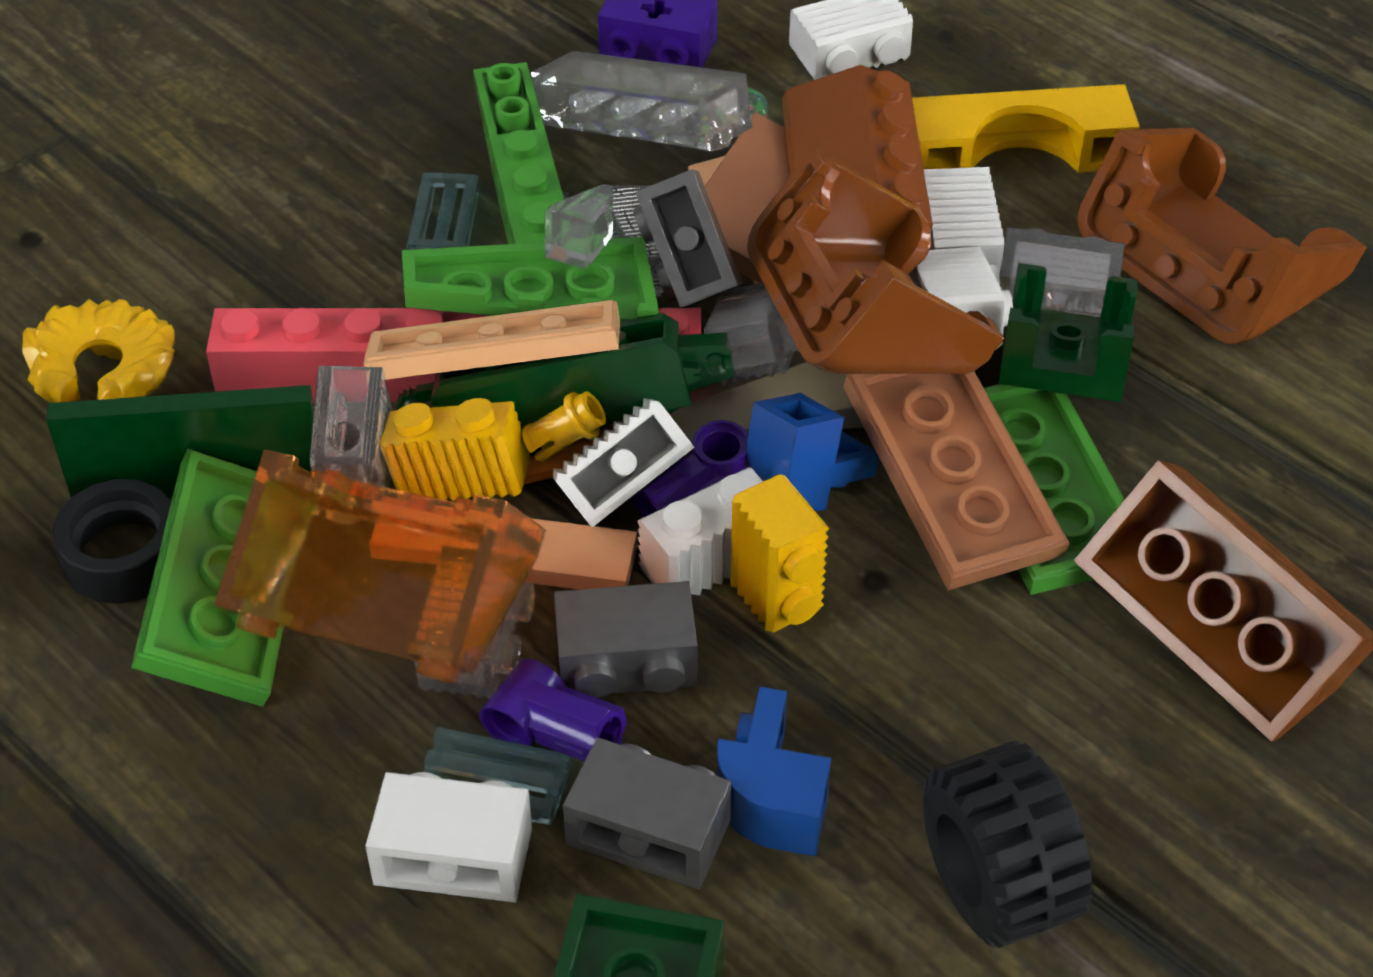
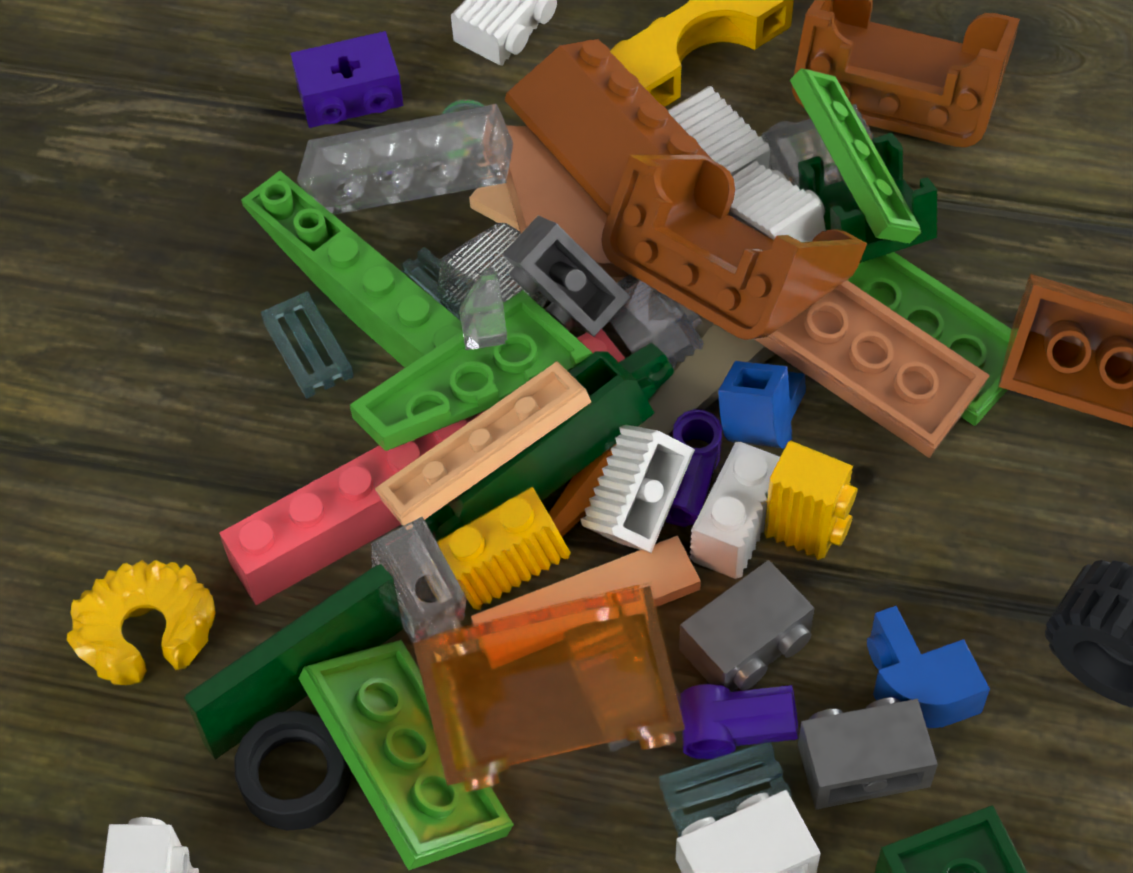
camera: 30 degrees left, 10 degrees up
yellow pin [522,391,606,462] -> none
none -> bright green tile [790,68,921,244]

